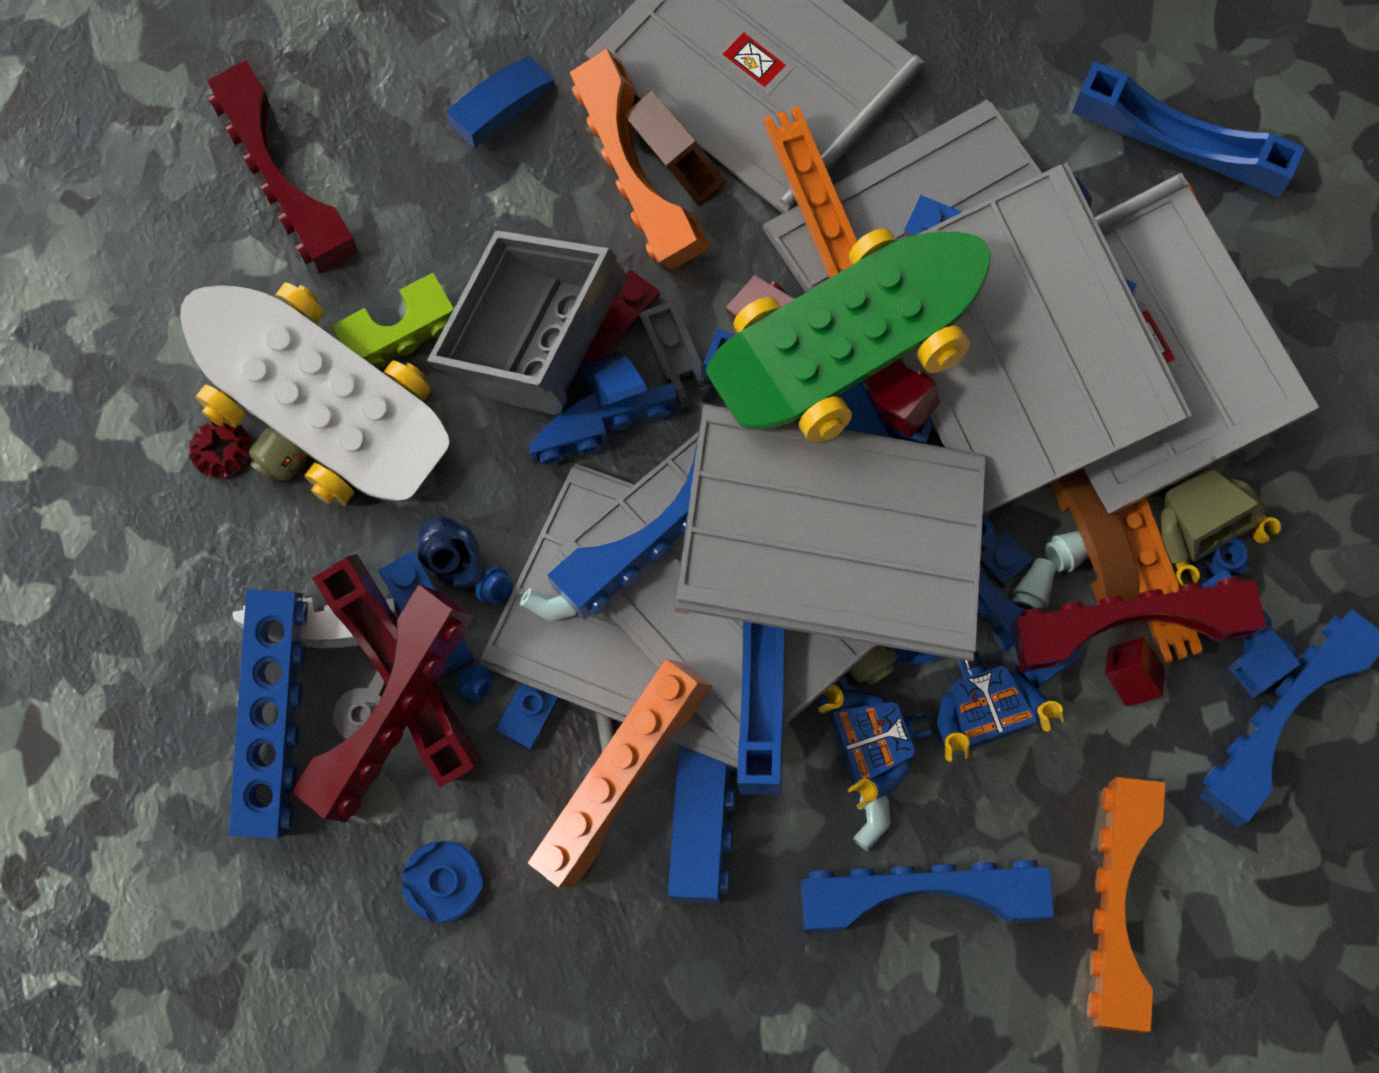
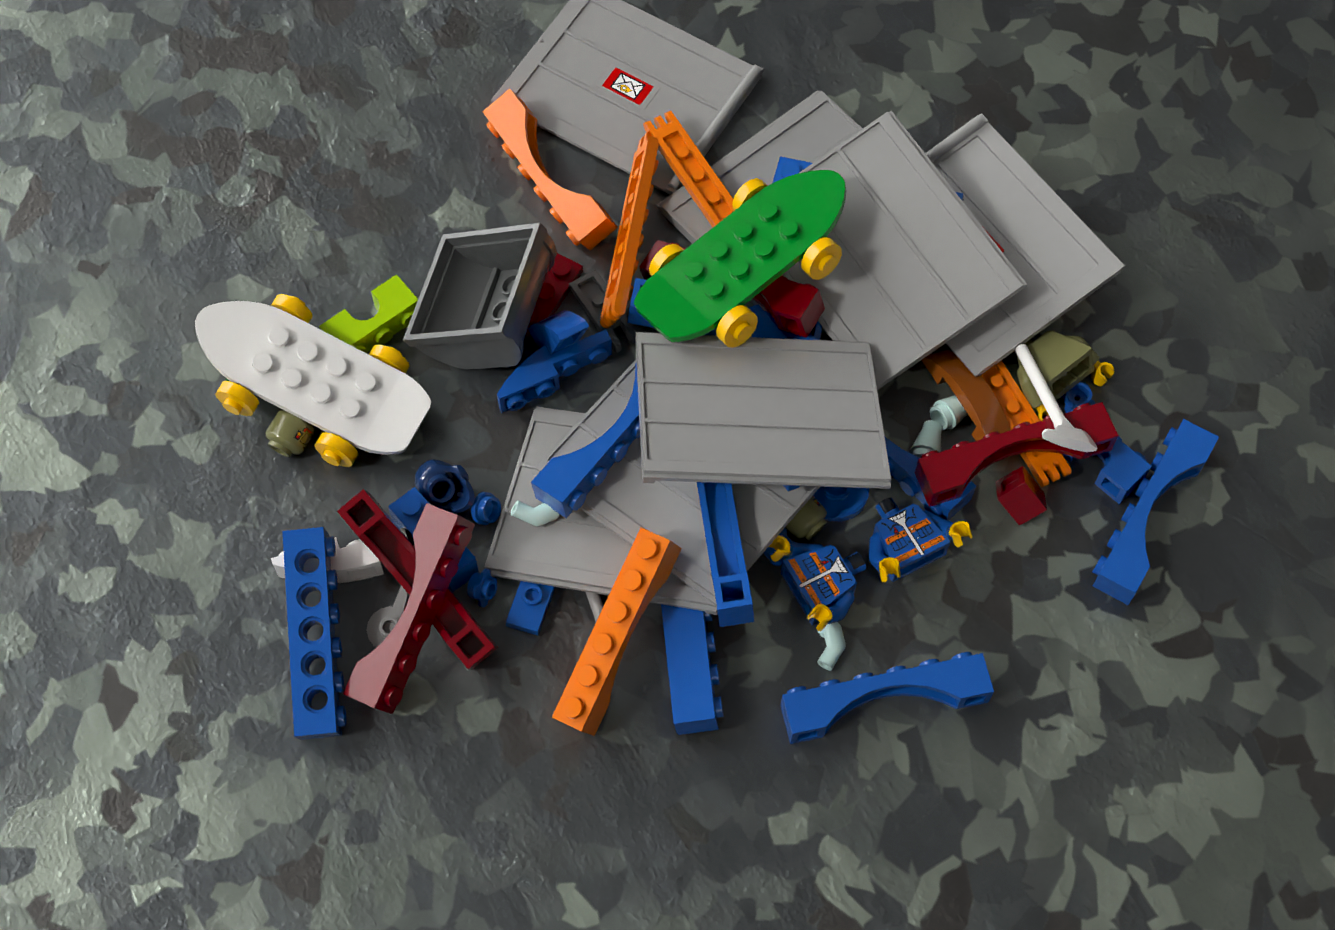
camera: 10 degrees left, 10 degrees down
dark red gear [189,420,251,479] -> none
dark red arch [207,60,358,273] -> none
blue tile [402,841,484,923] -> none
blue slope [446,56,555,148] -> none
slope [623,90,726,205] -> none
blue plate [980,516,1033,588] -> none
blue arch [1072,61,1305,198] -> none
orange arch [1087,777,1165,1033] -> none
none -> orange hinge [600,131,659,328]
none -> white piece [1015,344,1098,452]

